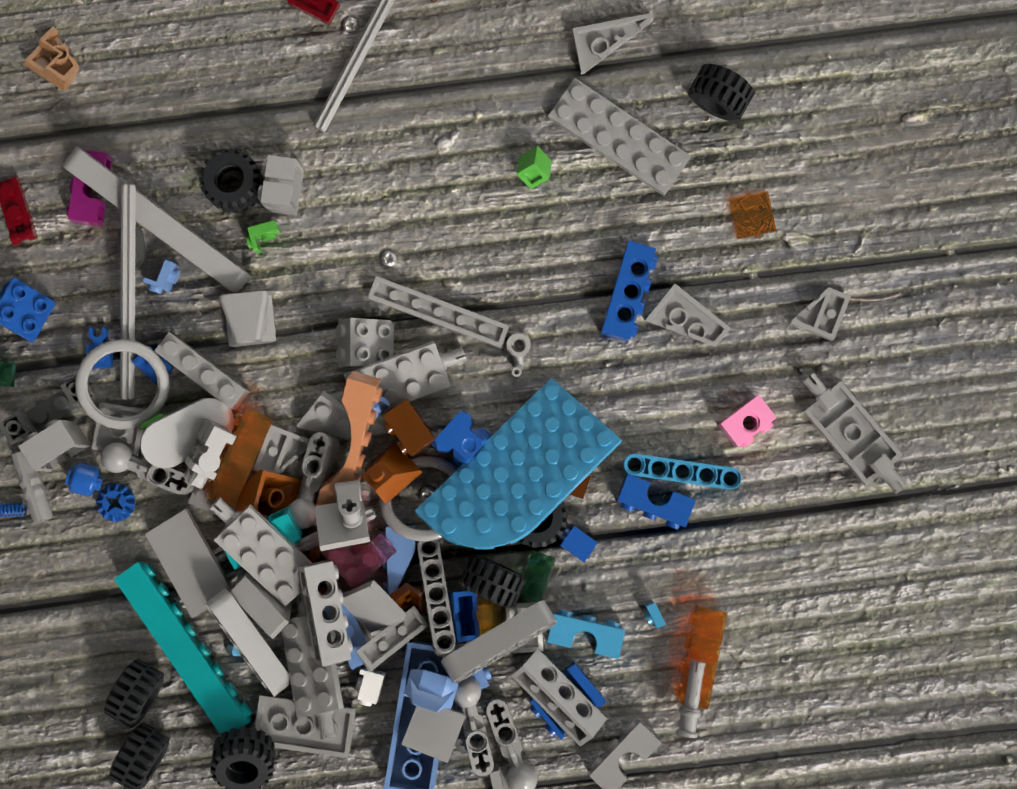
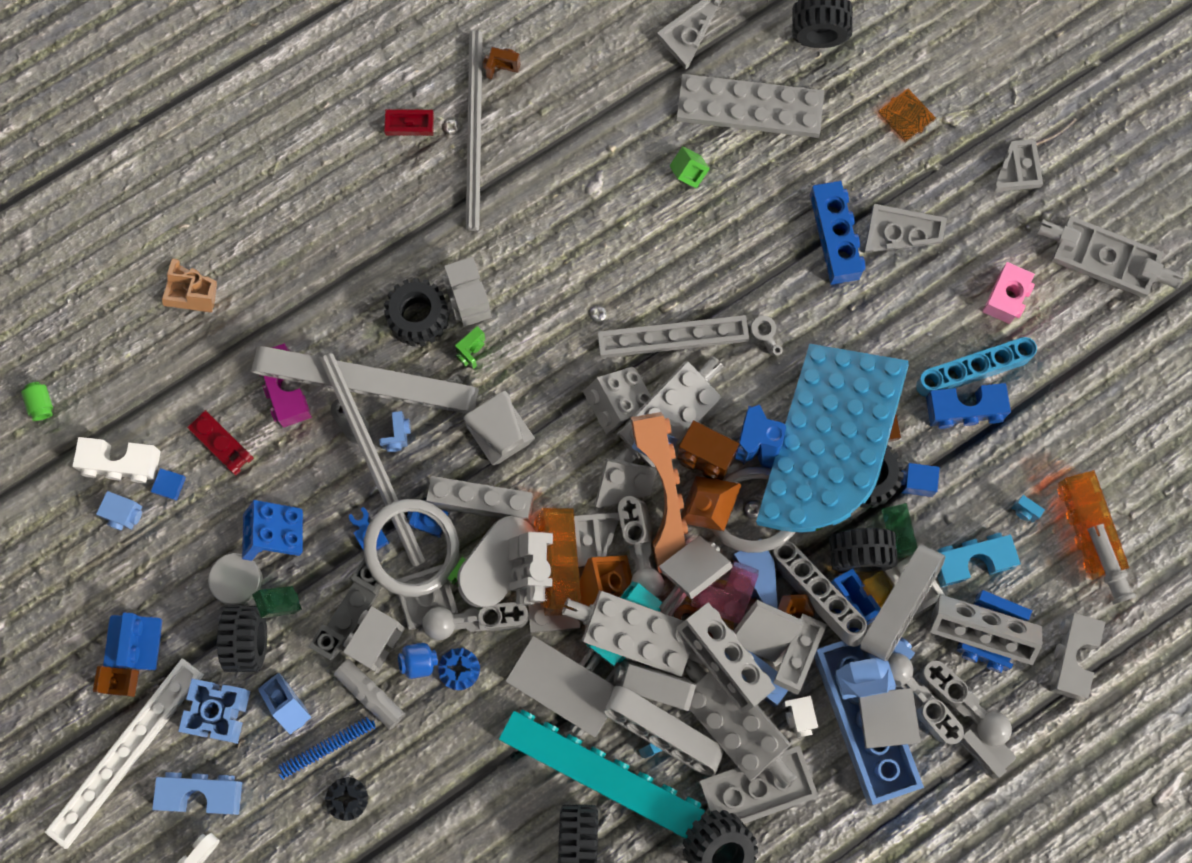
camera: 30 degrees left, 10 degrees down
light grey piece [335,480,363,529] -> none

